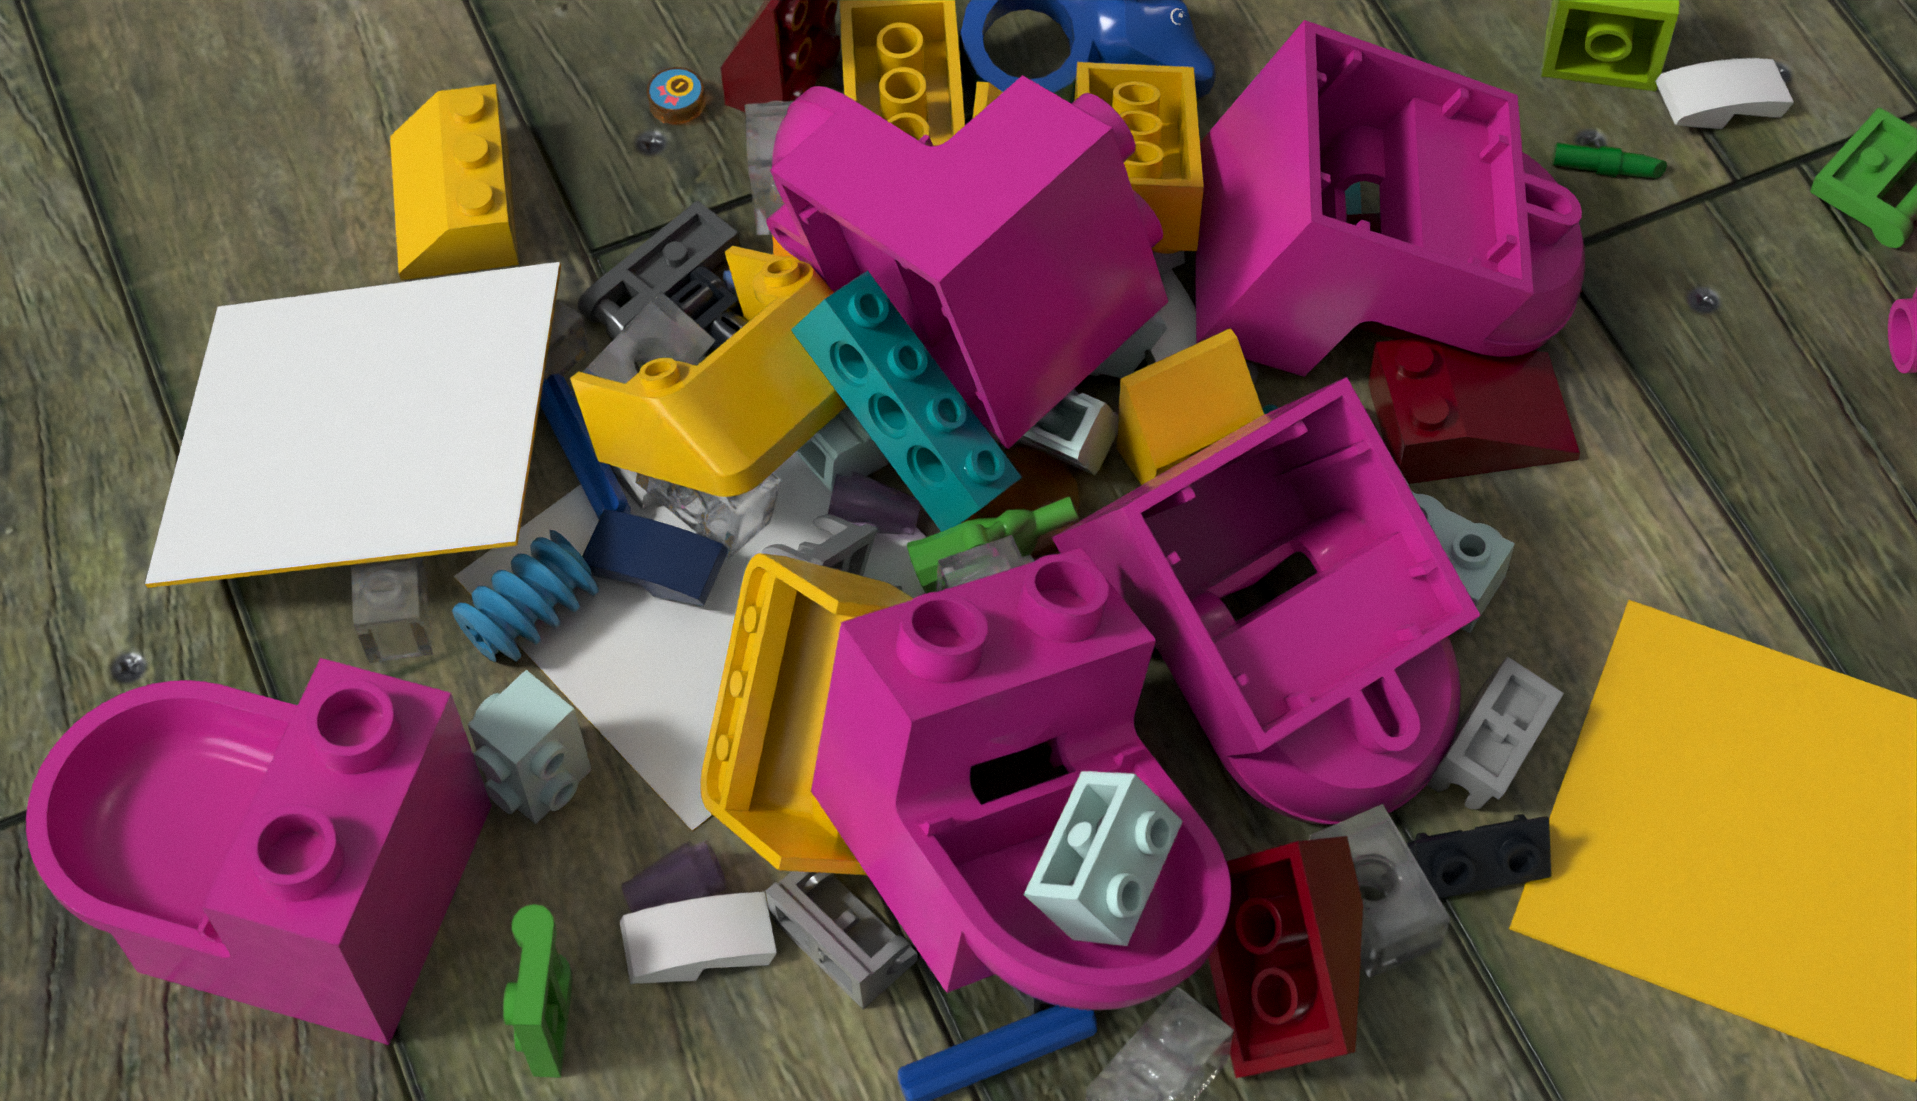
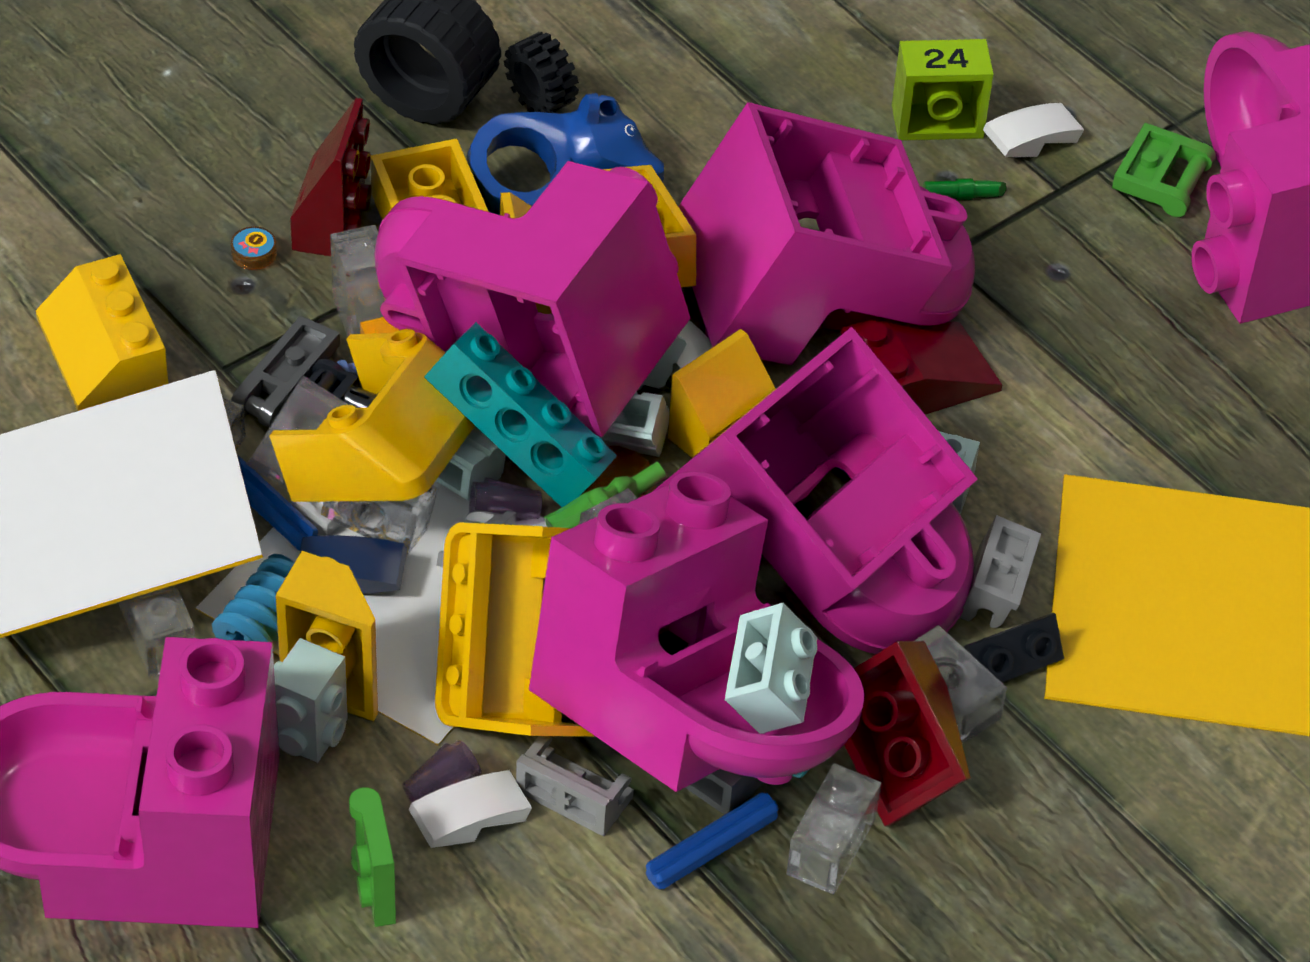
camera: 20 degrees left, 10 degrees down
none -> yellow slope [276,551,378,721]

